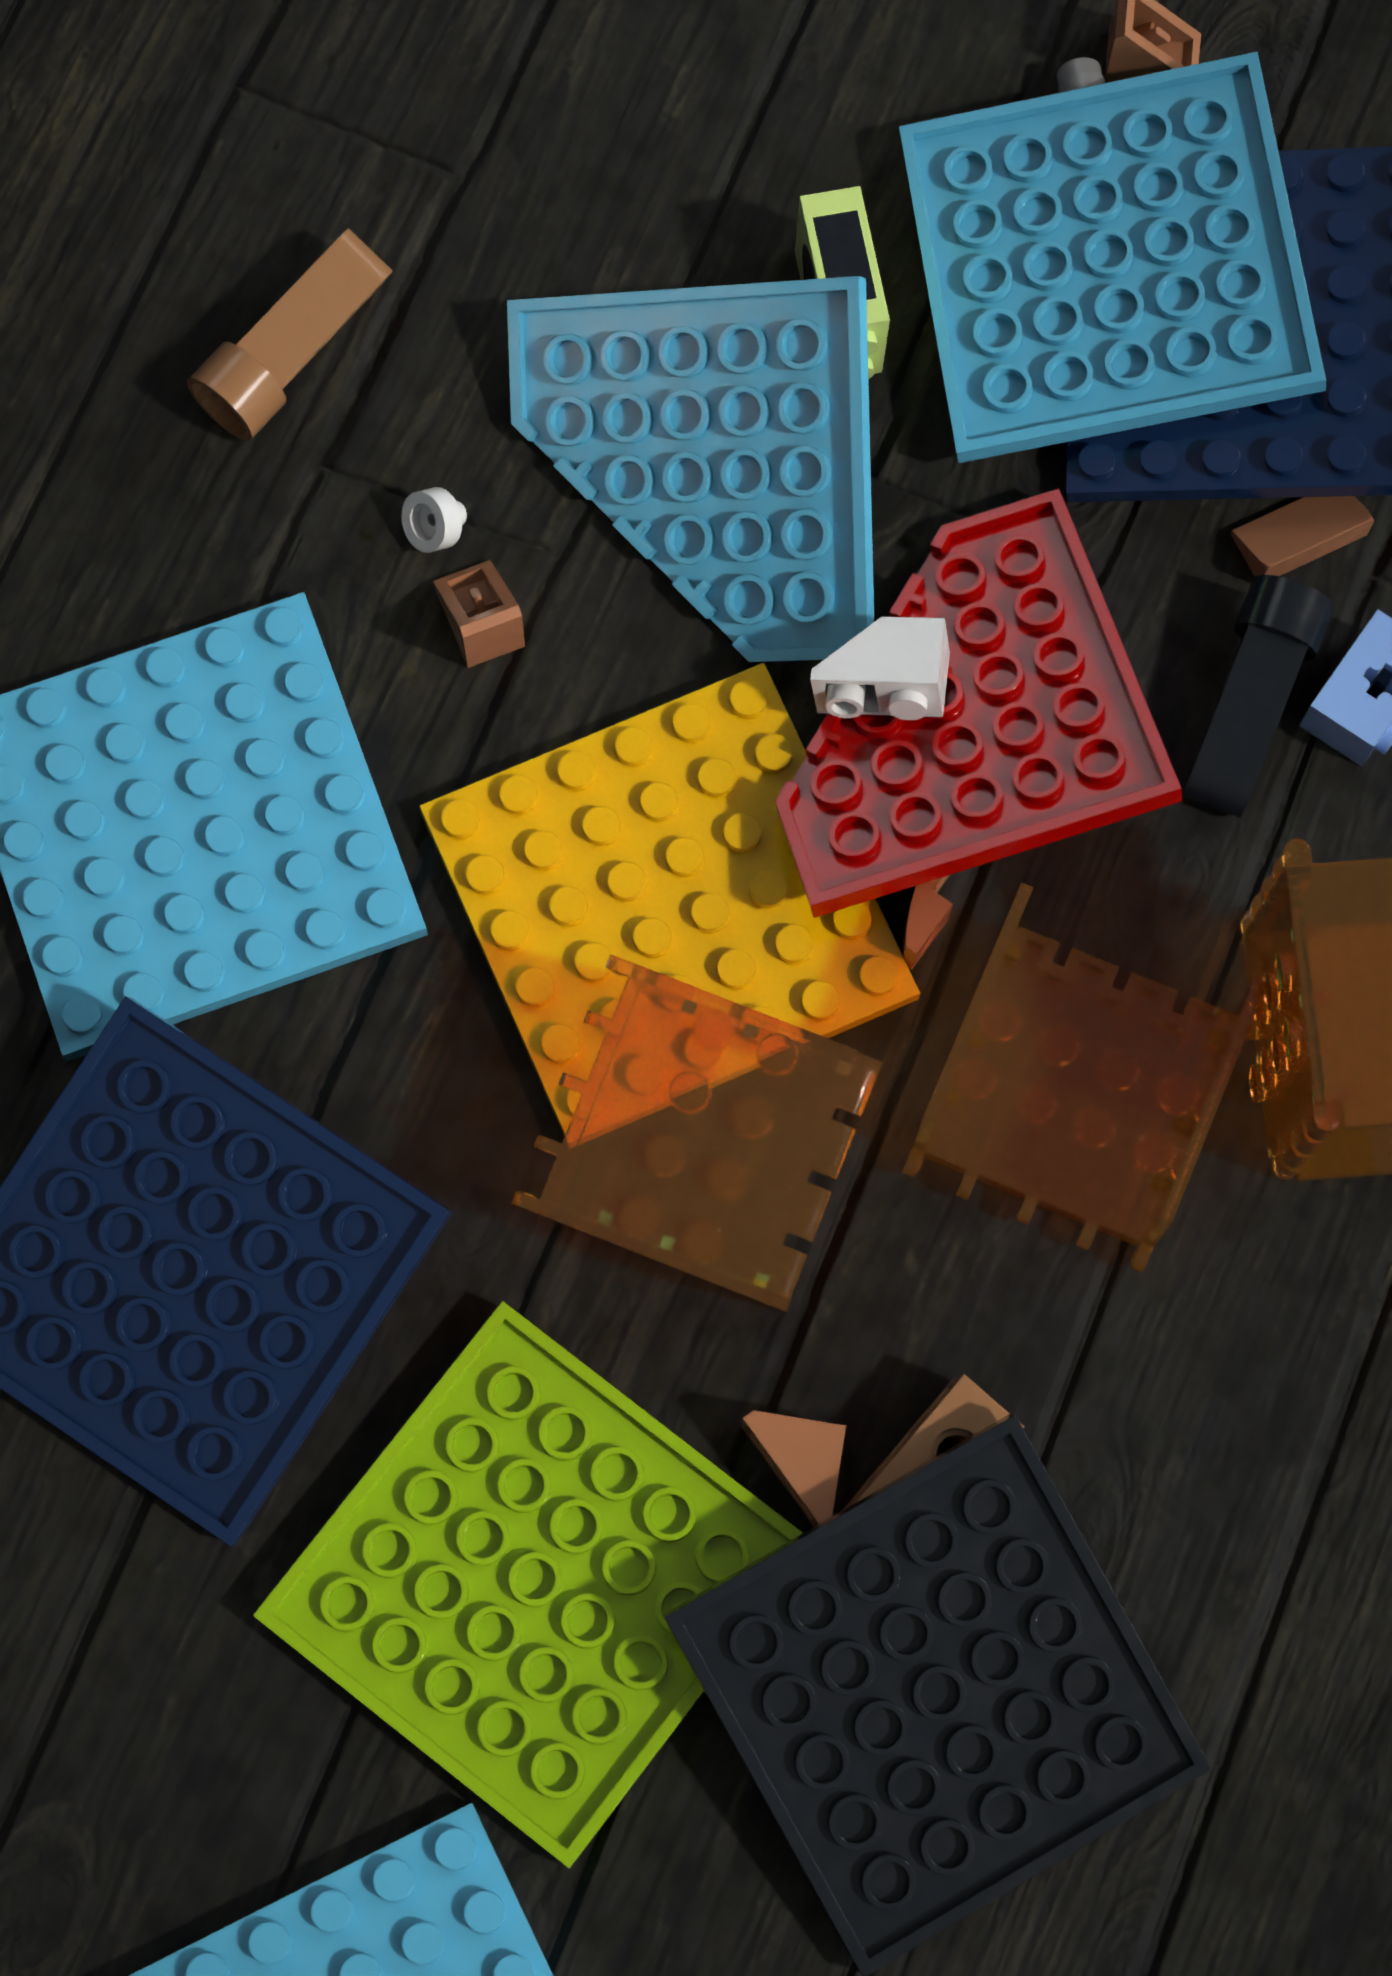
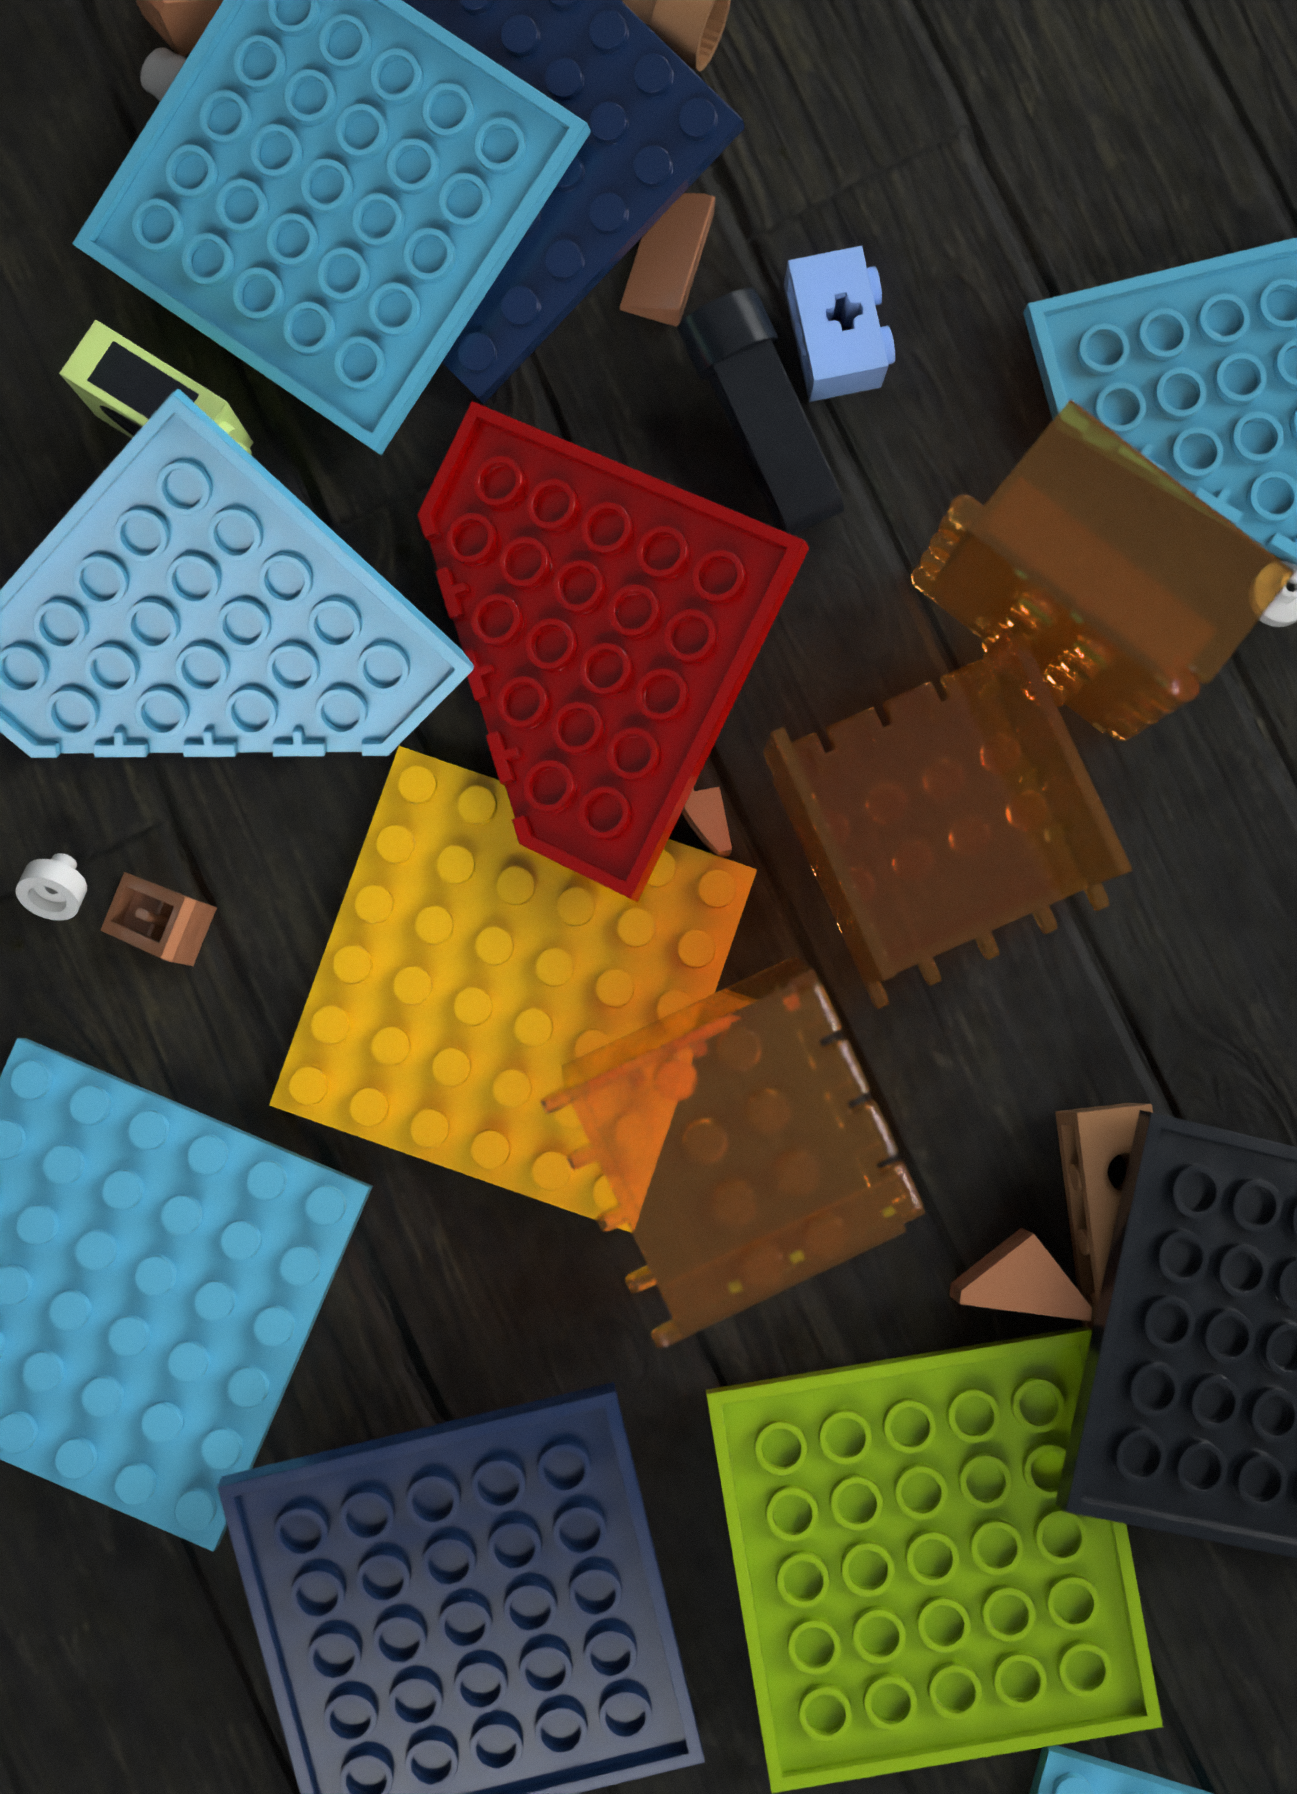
camera: 45 degrees left, 10 degrees up
white slope [810,617,950,720] -> none

